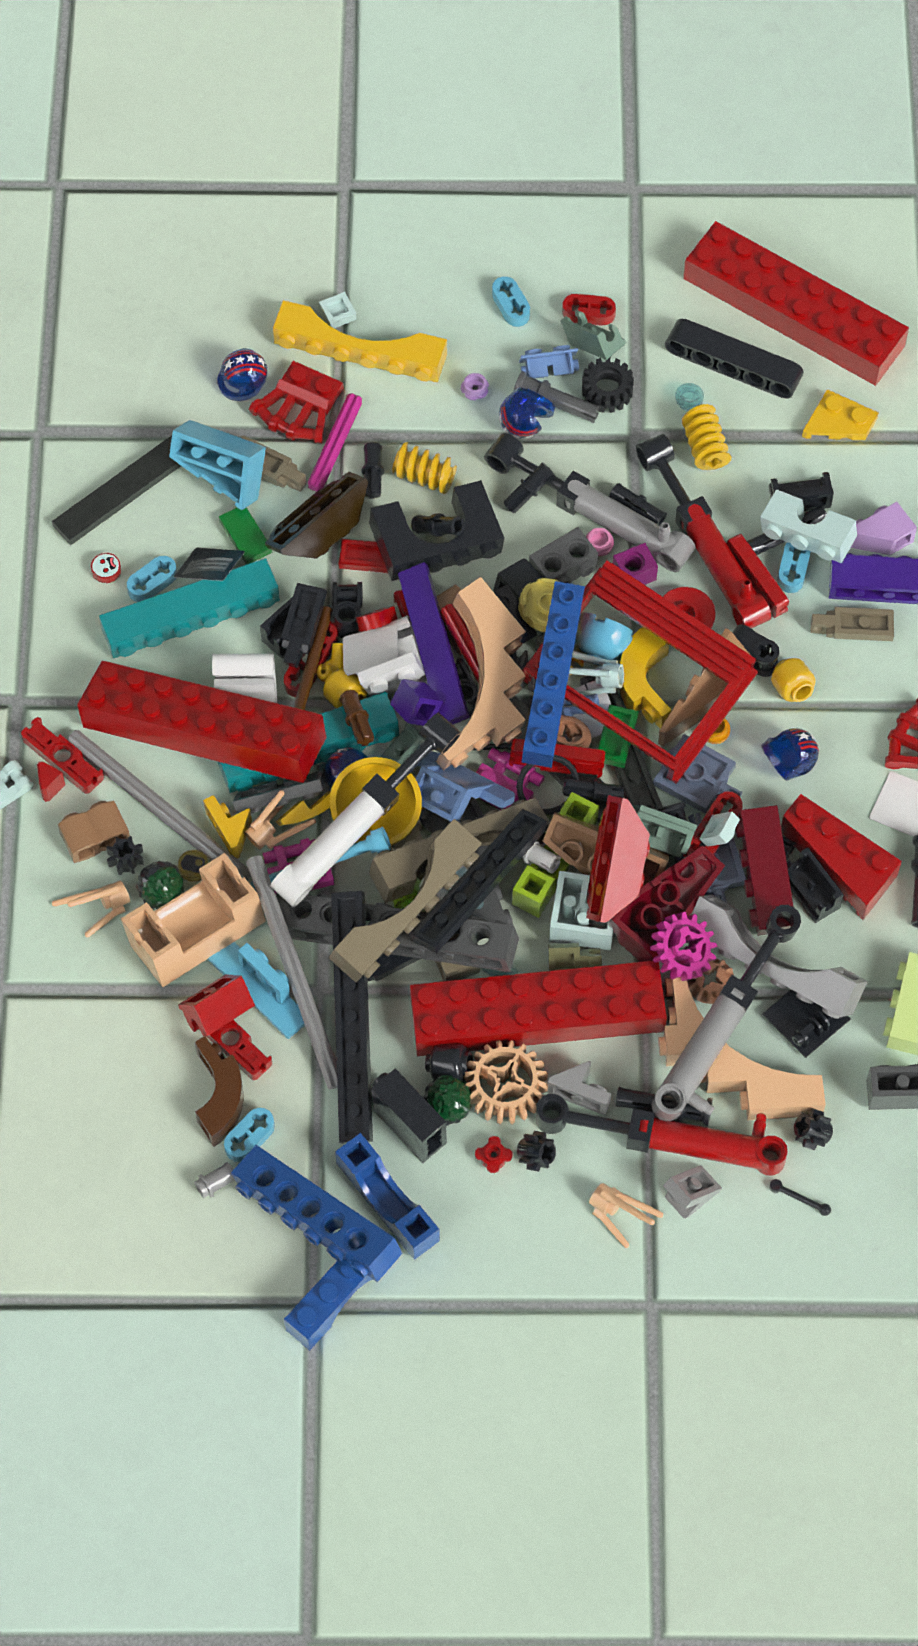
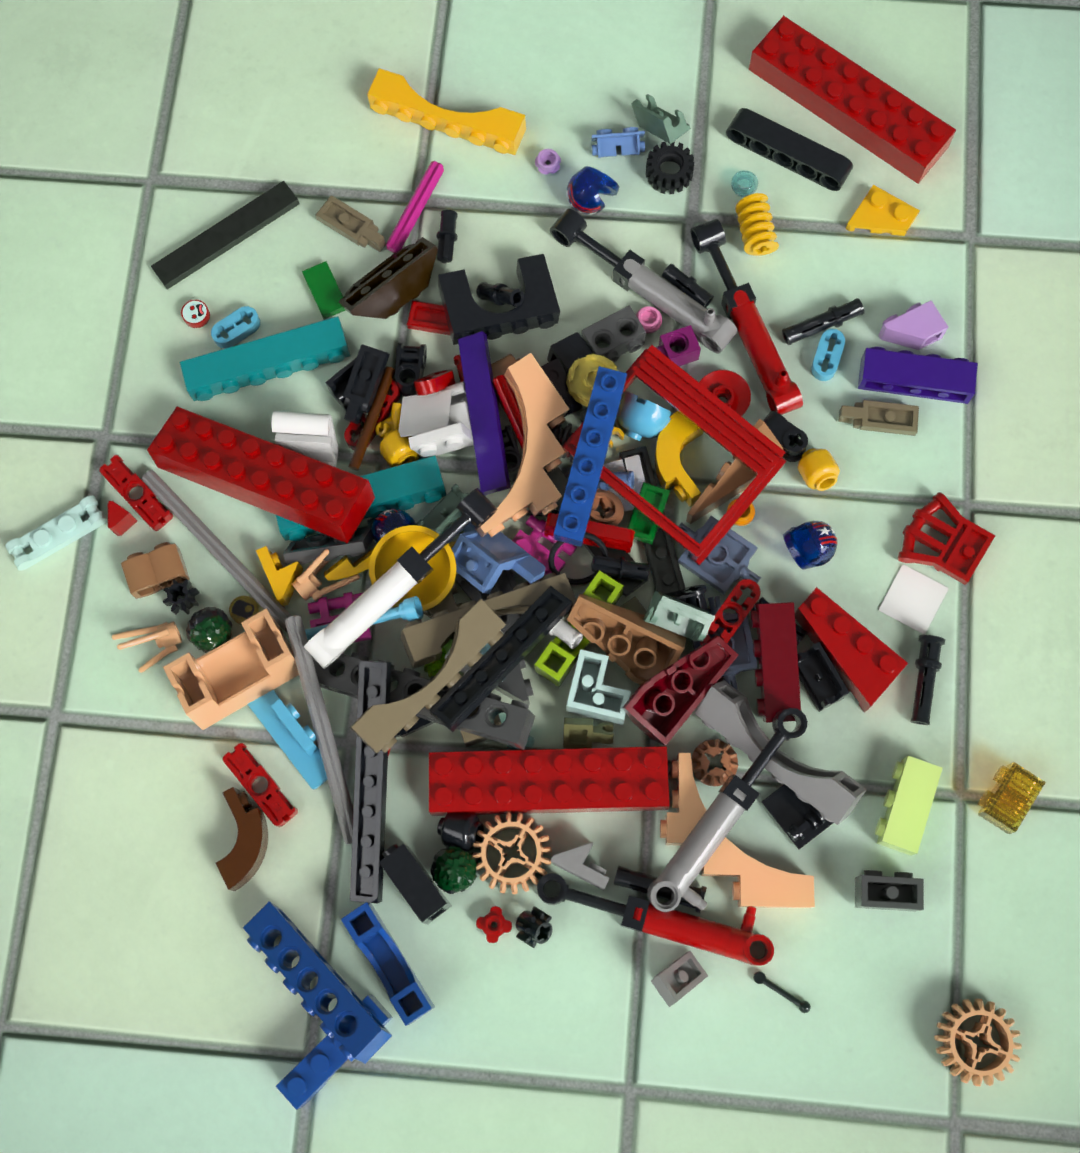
camera: 10 degrees right, 10 degrees up
medium azure wedge [169,420,266,510] -> none
black sticker [174,548,245,581] -> none
red hinge [178,974,255,1036] -> none
light grey pin [194,1162,235,1198] -> none
clear blue helmet [217,348,268,401] -> none
medium azure beam [224,1108,275,1162] -> none
red plate [249,360,344,444] -> none
light aqua plate [319,292,357,328] -> none
reddish brown axle [339,690,374,746] -> none
dark purple brick [390,679,443,726] -> none
yellow piece [392,441,457,494] -> none
medium azure beam [492,276,530,327] -> none
black axle [504,462,555,513] -> none
dark grey pin [513,371,601,423] -> none
red beam [562,294,616,325] -> none
light aqua plant [569,651,624,696] -> none
wedge [586,795,650,923] -> none
light nougat plant [589,1183,663,1248] -> none
dark pink gear [650,912,717,981] -> none
light aqua plate [700,812,740,847] -> none
red piece [727,533,789,618] -> none
light aqua arch [760,489,857,563] -> none
black hinge [768,472,834,511] -> none
black gear [794,1109,833,1150] -> none

